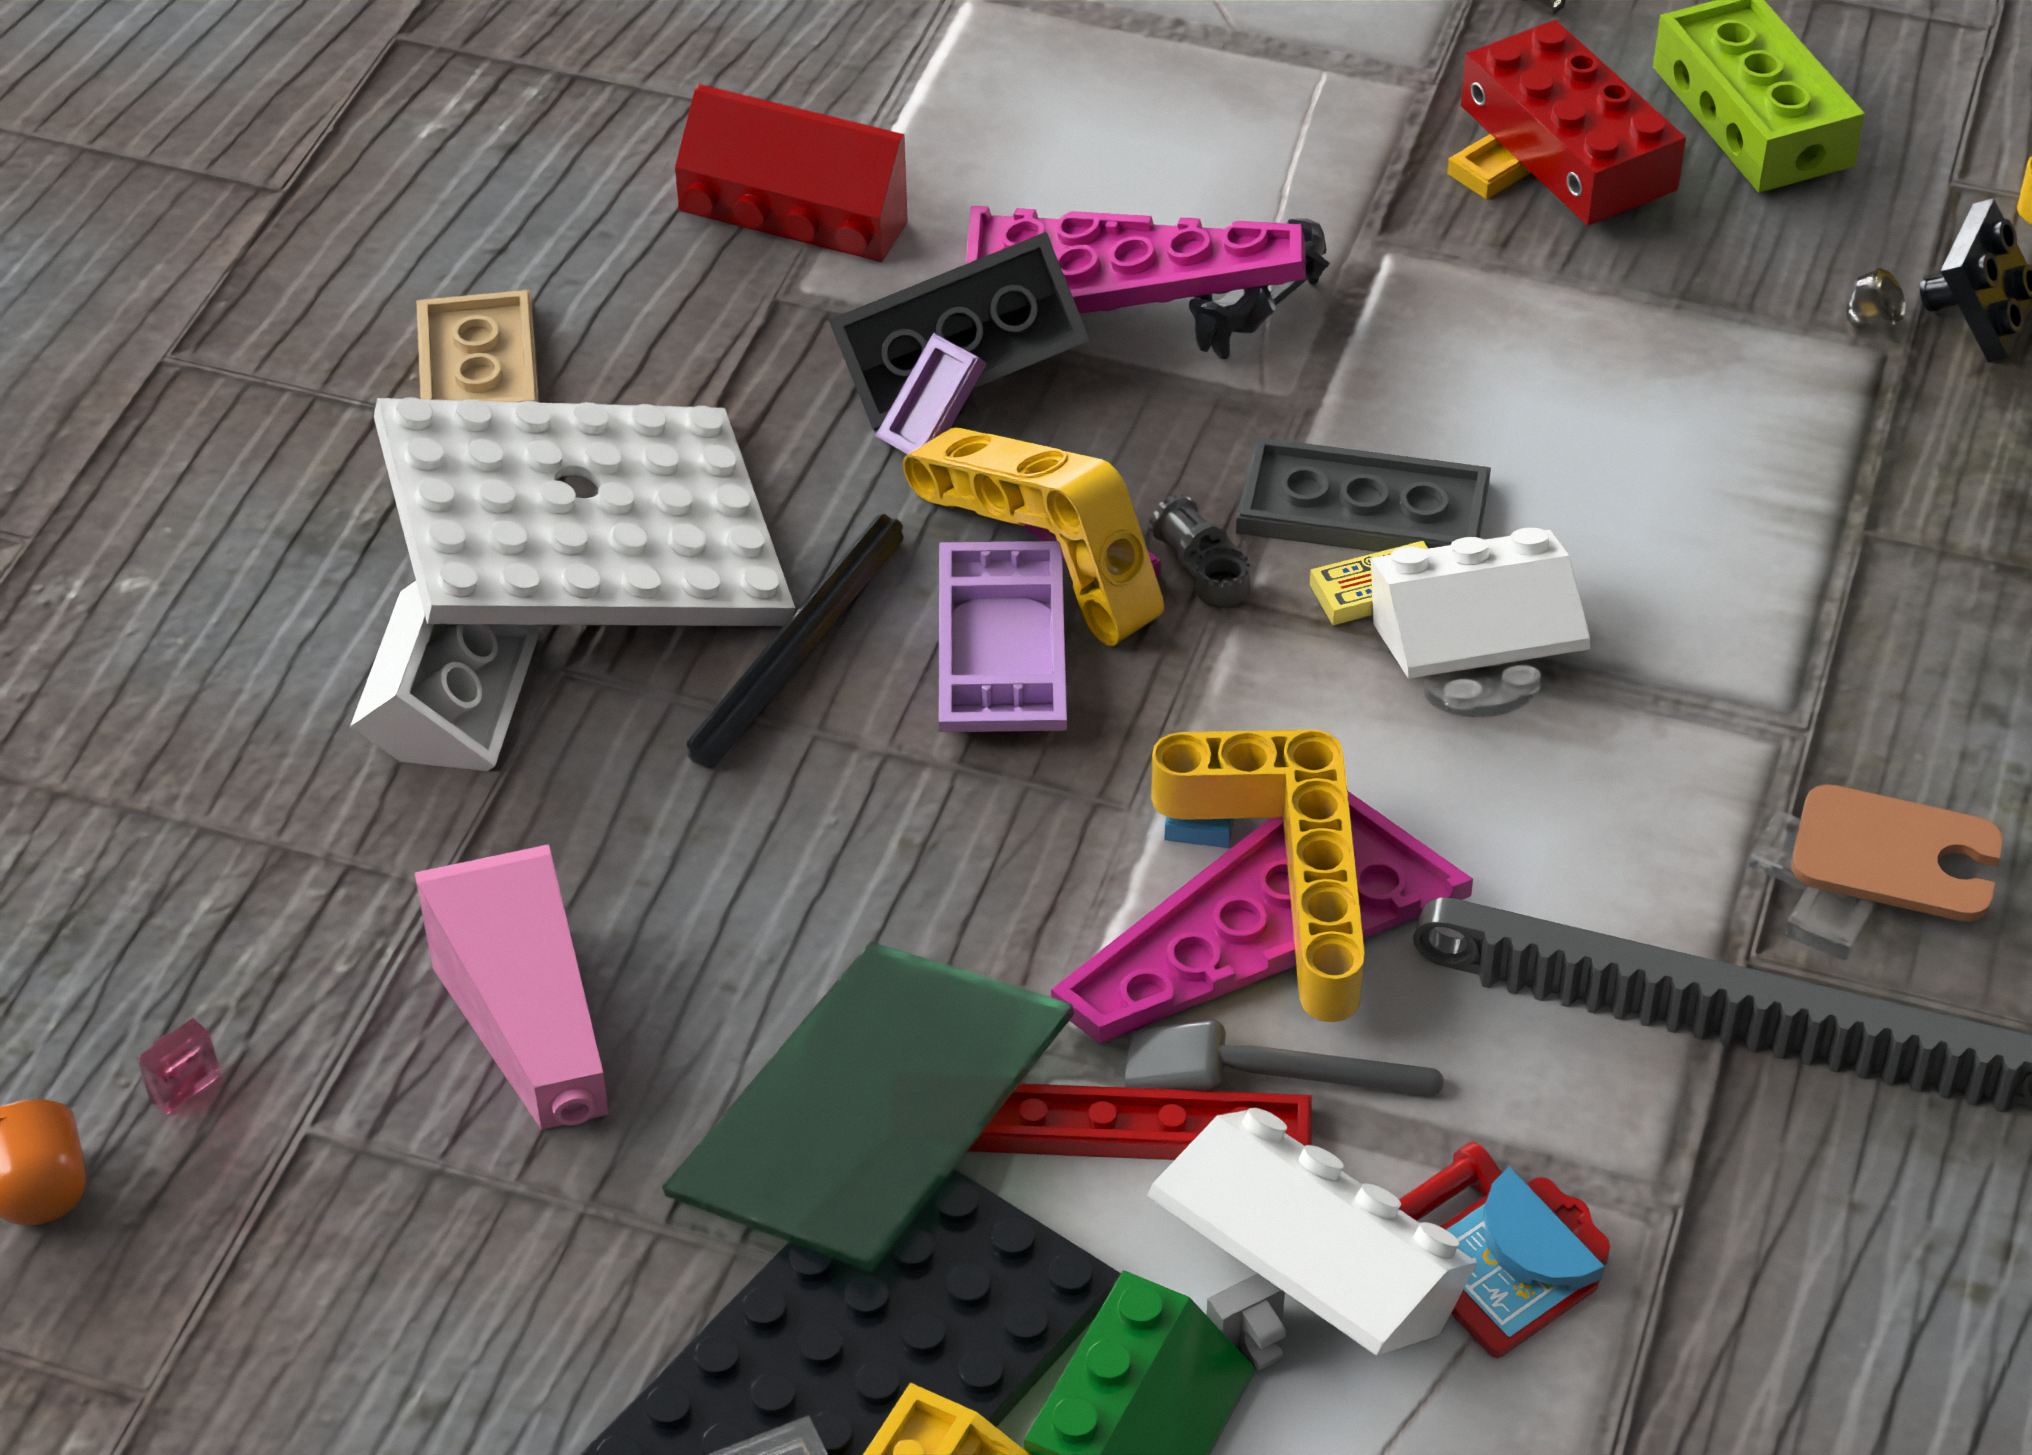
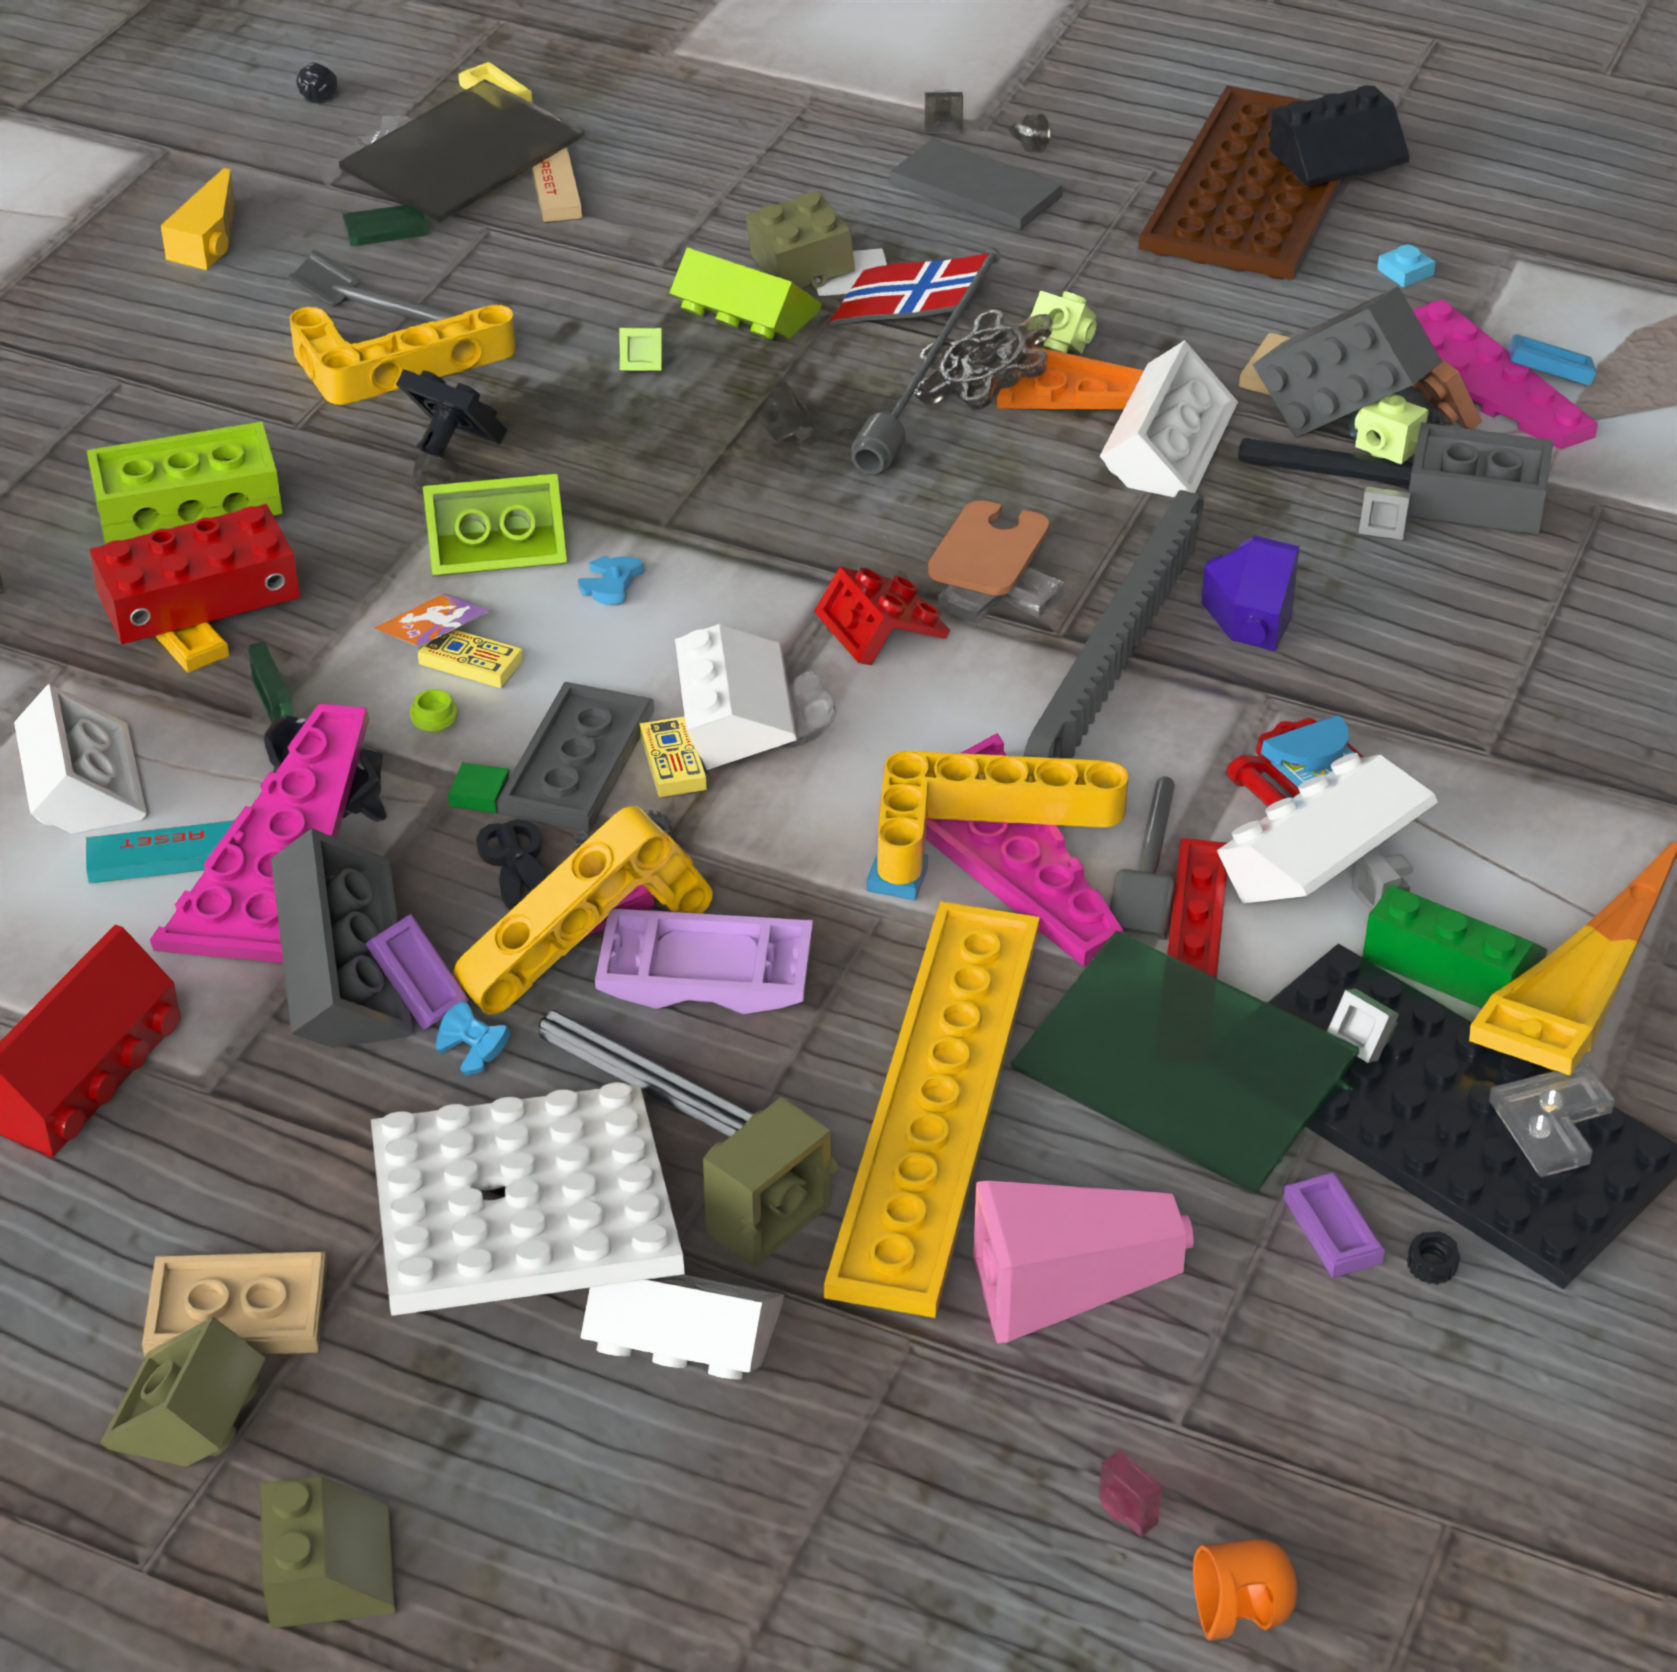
camera: 85 degrees left, 5 degrees down
none -> white slope [14,684,147,834]
none -> teal tile [86,820,235,883]
none -> olive slope [100,1316,266,1467]
none -> clear green tile [247,641,293,724]
none -> olive slope [260,1476,396,1629]
none -> sticker [373,593,491,647]
none -> lime plate [410,689,458,732]
none -> light yellow tile [418,629,523,688]
none -> lime slope [423,474,567,576]
none -> dark azure piece [436,1001,510,1076]
none -> green tile [448,762,509,813]
none -> black piece [476,819,545,911]
none -> dark azure piece [577,556,644,605]
none -> olive brick [703,1097,838,1268]
none -> red bracket [814,567,950,666]
none -> yellow plate [824,901,1040,1318]
none -> dark purple slope [1201,536,1300,651]
none -> medium lavender tile [1283,1172,1385,1278]
none -> tile [1325,988,1399,1063]
none -> black axle [1407,1231,1460,1285]

